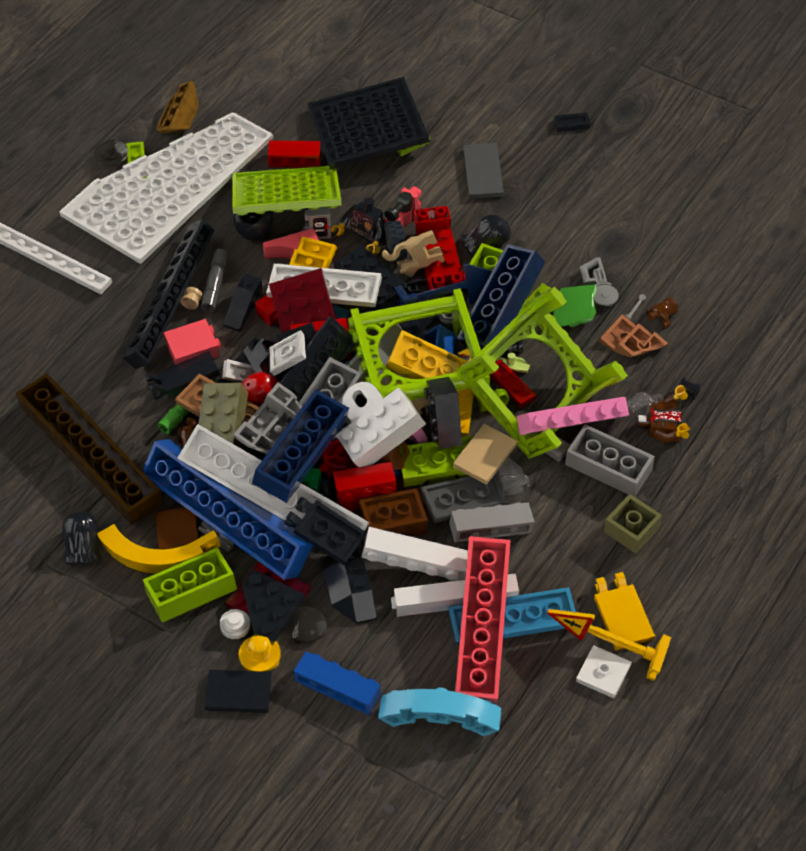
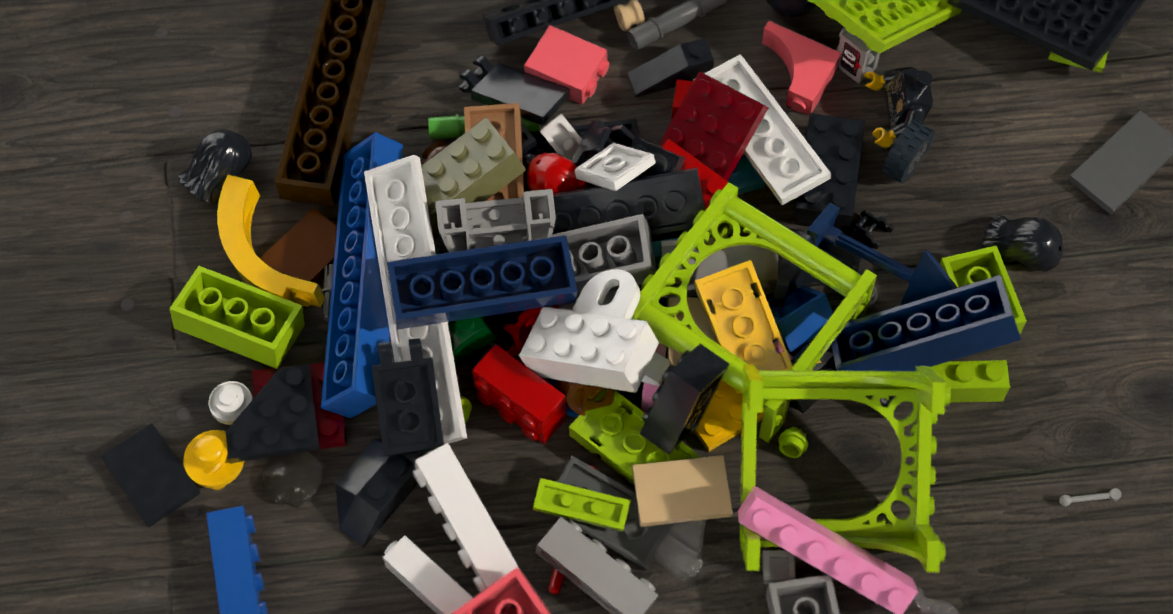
camera: 50 degrees right, 10 degrees up
yellow slope [289,236,337,268] -> none
reddish brown piece [358,488,428,537] -> none
tan animal [382,230,445,278] -> none
hips [384,186,421,227] -> none
red slope [413,205,465,290] -> none
red plate [489,359,536,408] -> none
yellowish green piece [495,353,530,373] -> none
bright green slope [553,284,597,327] -> none
light grey piece [579,257,619,306] -> none
nougat slope [599,314,668,357] -> none
reddish brown piece [646,297,678,329] -> none
none -> lime plate [532,478,630,532]

